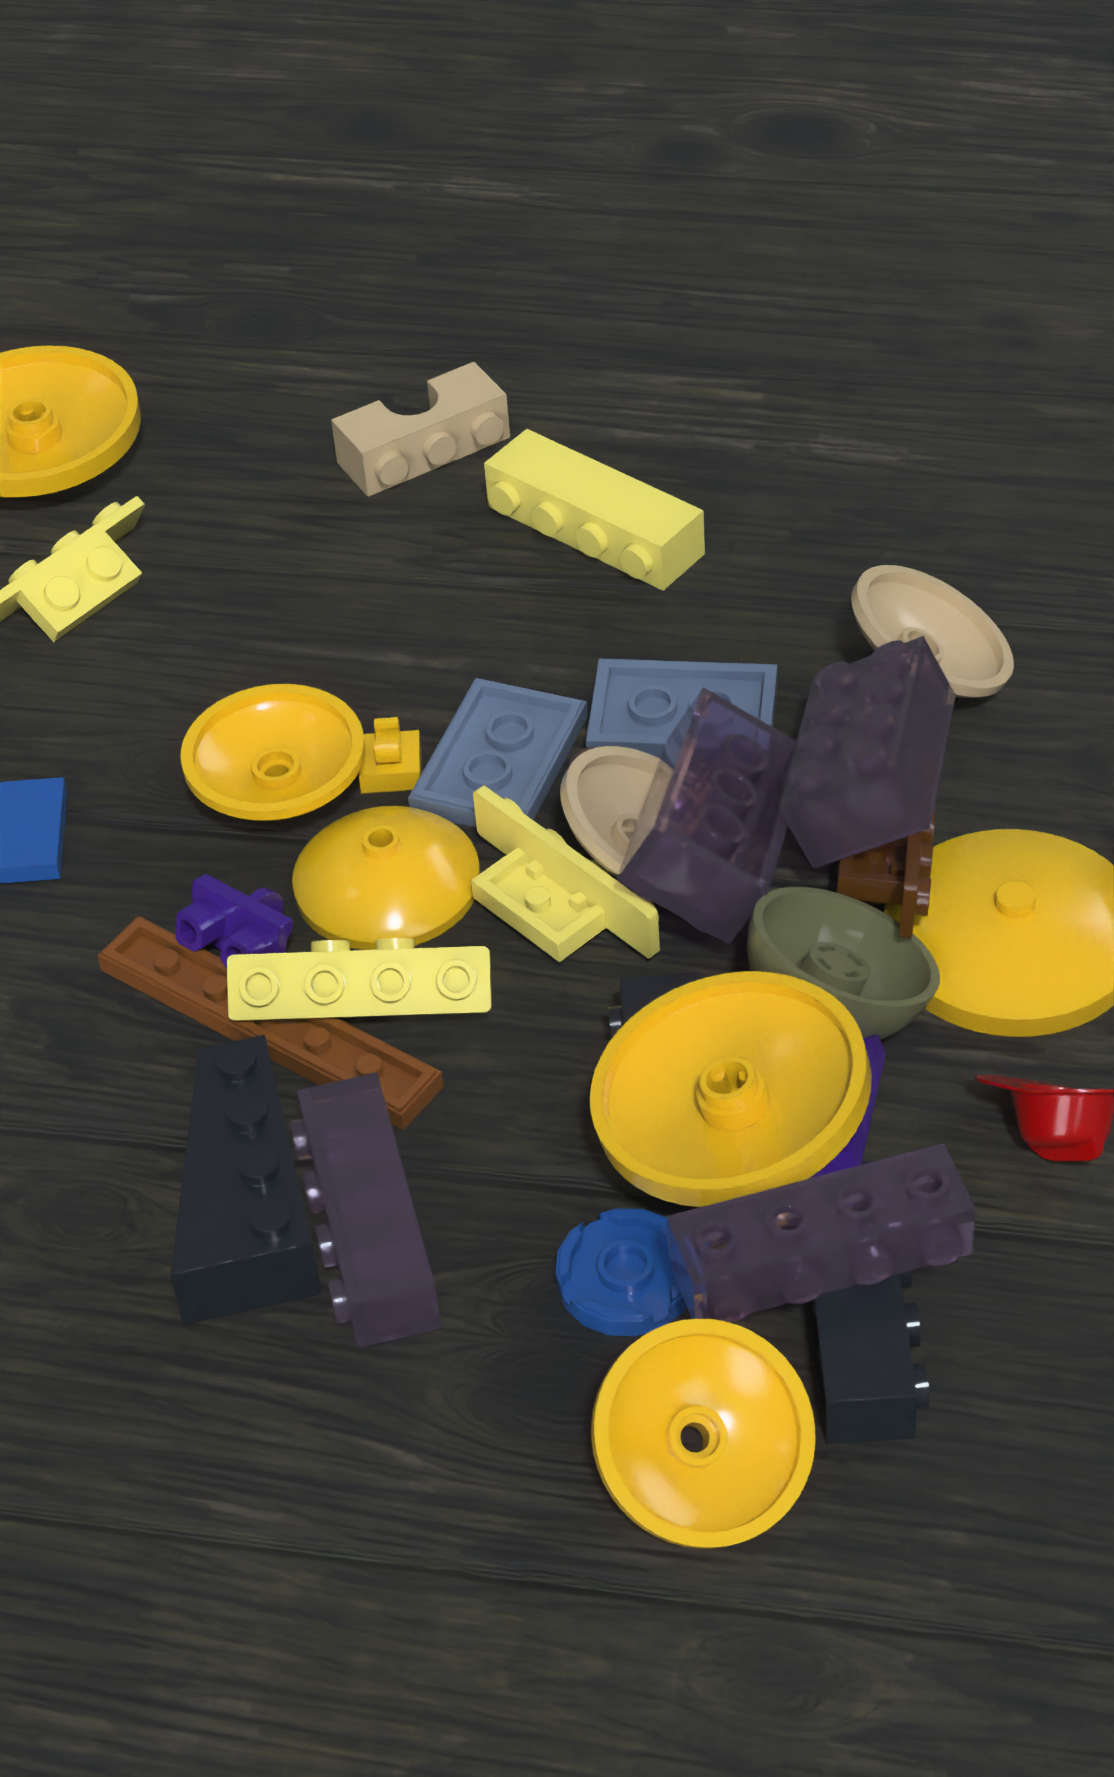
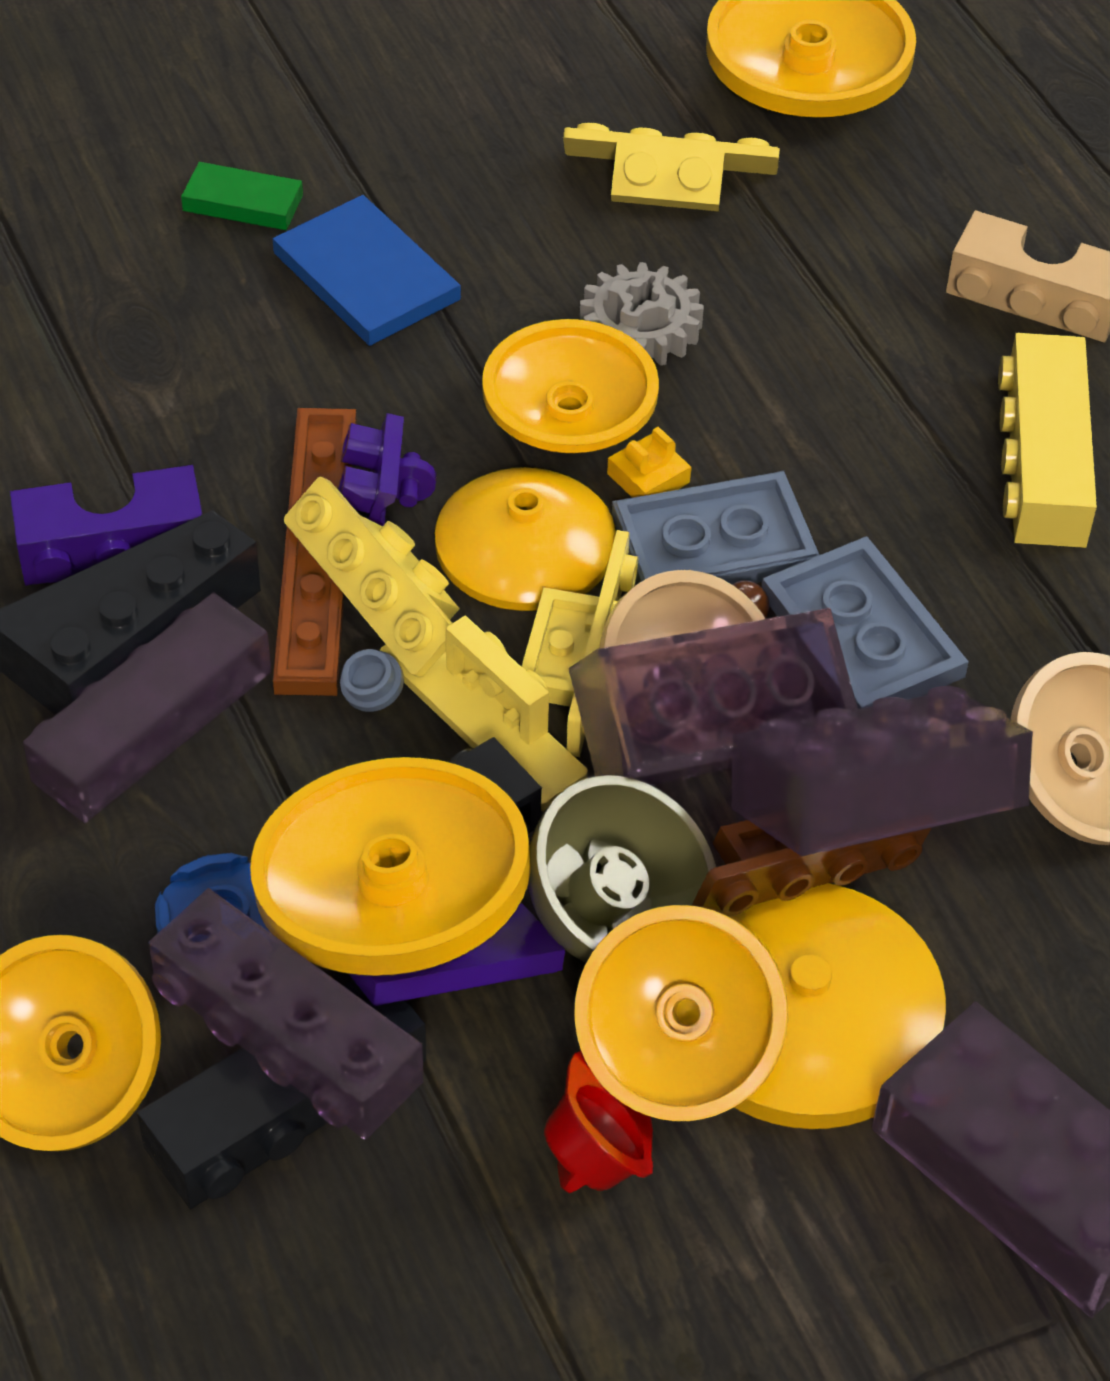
camera: 50 degrees right, 5 degrees up
none -> dark purple arch [10,465,202,586]
none -> sand blue plate [340,649,404,712]
none -> light yellow bracket [380,615,588,811]
none -> yellow dish [575,905,789,1121]
none -> light grey gear [580,262,704,366]

